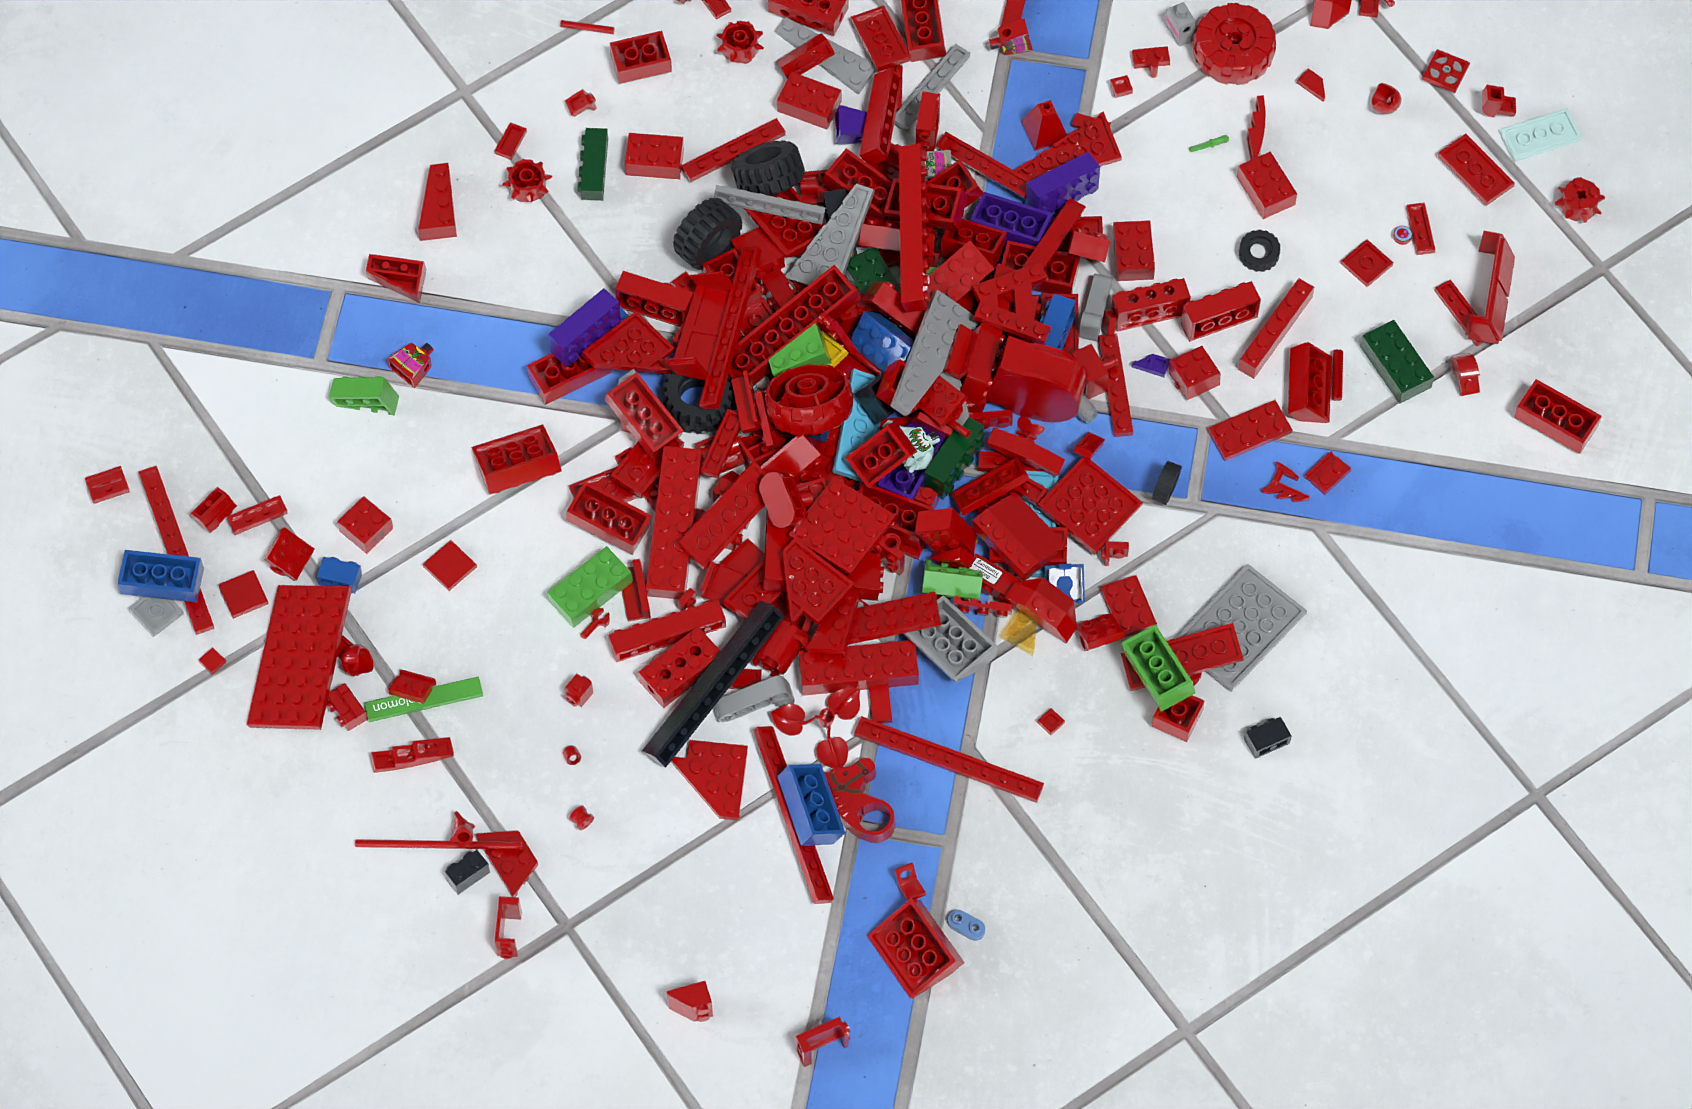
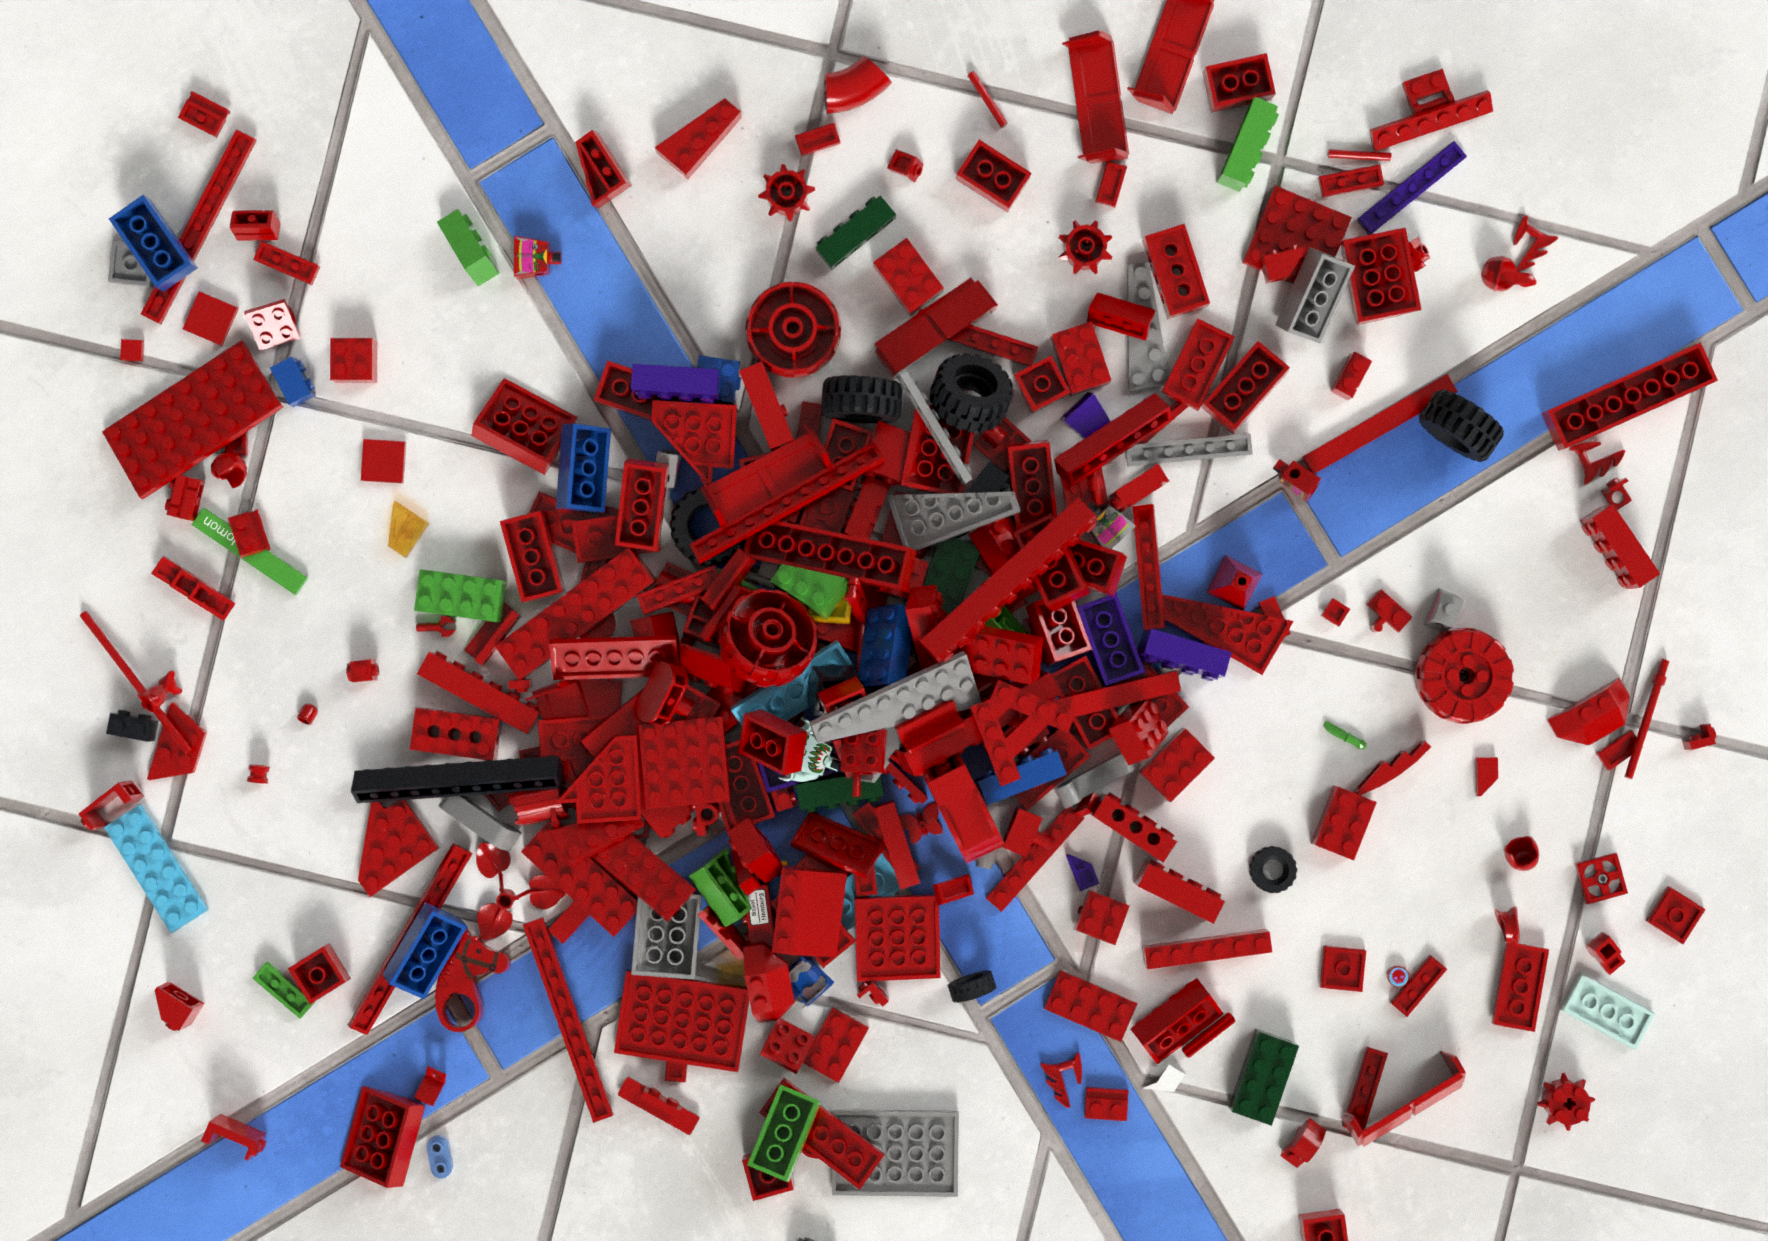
camera: 40 degrees right, 25 degrees up
none -> medium azure plate [104,804,209,933]
none -> bright green plate [252,961,315,1019]
none -> red brick [288,943,351,1004]
none -> clear yellow wing [388,501,430,558]
none -> blue brick [556,423,611,513]
none -> red plate [614,969,749,1072]
none -> red bracket [618,1077,700,1135]
none -> red wheel [745,281,841,378]
none -> red brick [824,56,892,114]
none -> red piece [874,278,998,380]
none -> red brick [1013,355,1071,414]
none -> white sticker [1143,1065,1185,1092]
none -> red piece [1494,906,1519,945]
none -> red tile [1646,886,1706,945]

